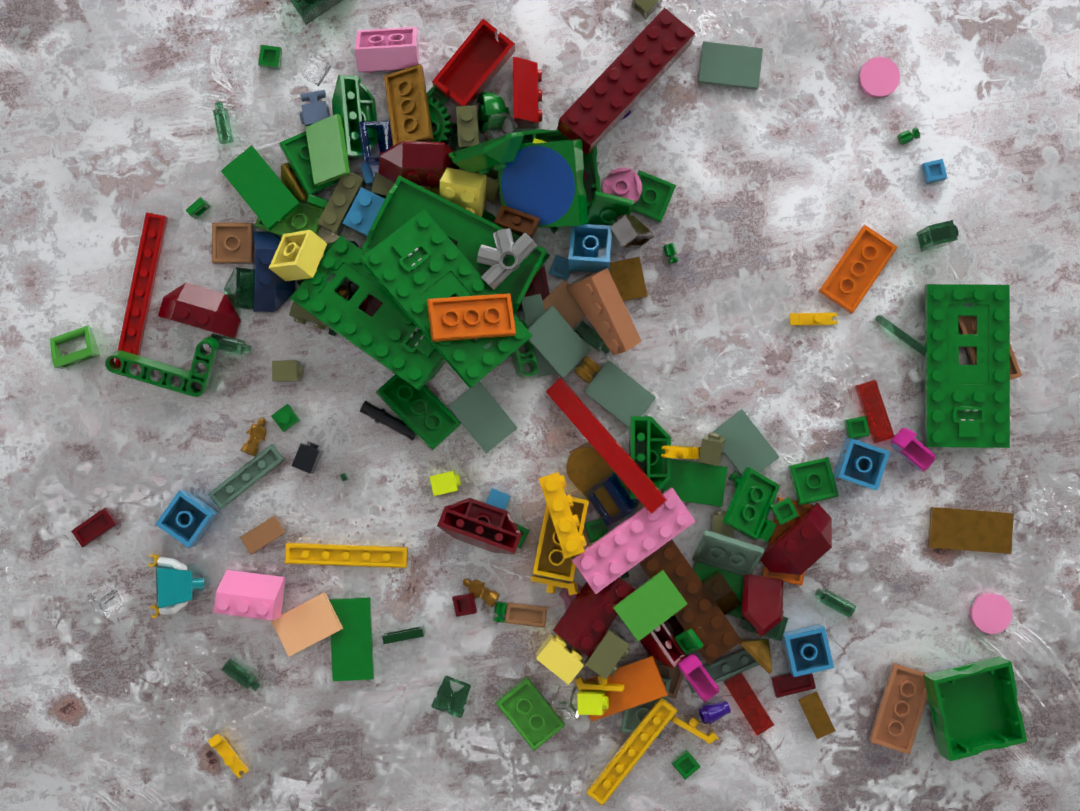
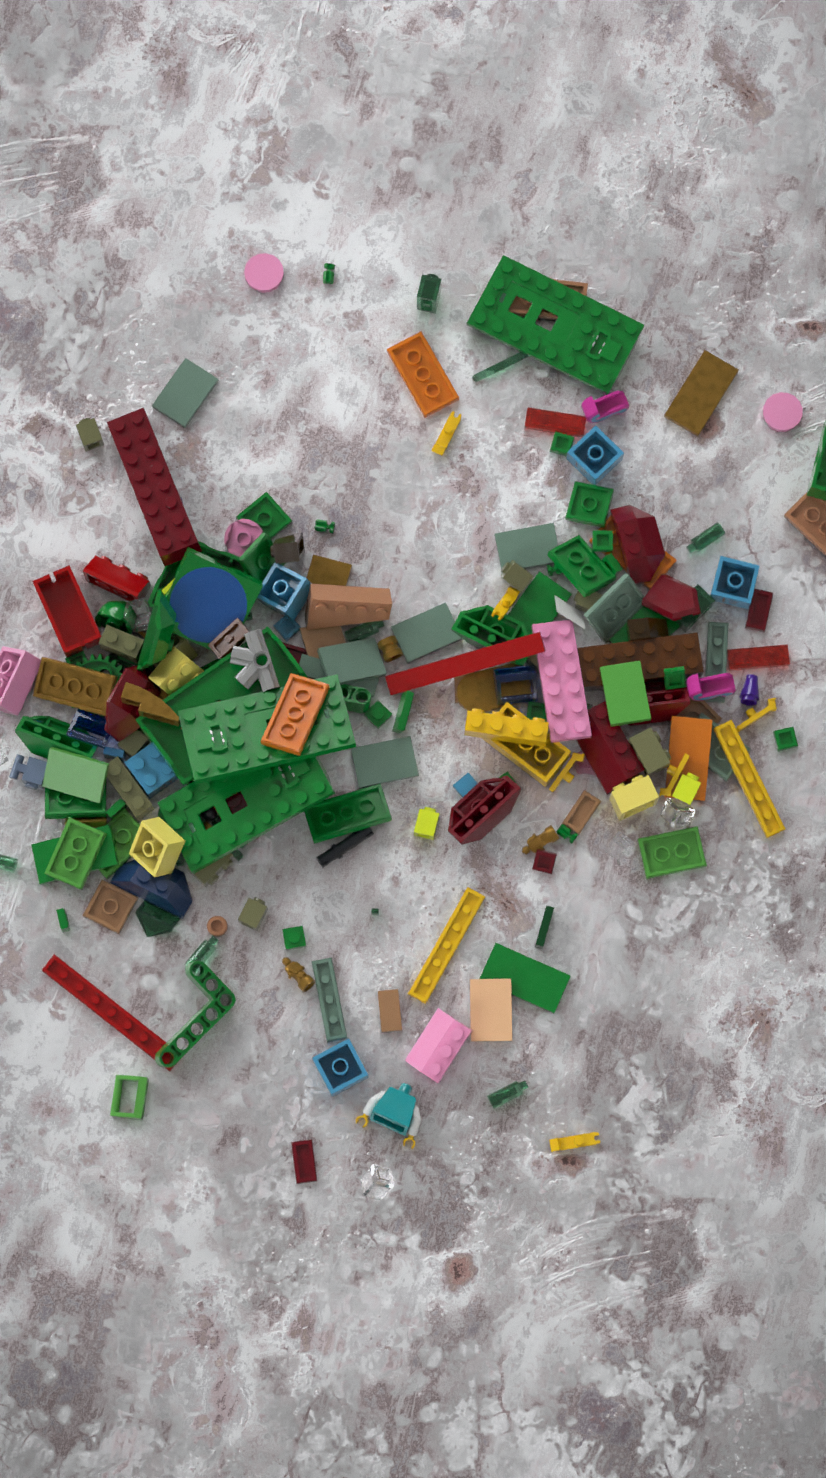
camera: 65 degrees left, 10 degrees down
dark red wedge [158,282,241,339] -> none
black brick [292,441,323,474] -> none
clear green piece [431,675,471,718] -> none
pearl gold slope [739,638,772,674] -> none
pearl gold slope [798,691,836,739] -> none
dark azure tile [921,159,948,184] -> none
none -> bright green tile [44,817,107,890]
none -> pearl gold slope [121,682,180,727]
none -> nougat tile [207,916,228,937]
none -> green plate [364,700,392,729]
none -> green tile [392,690,414,734]
none -> white sticker [554,595,585,629]

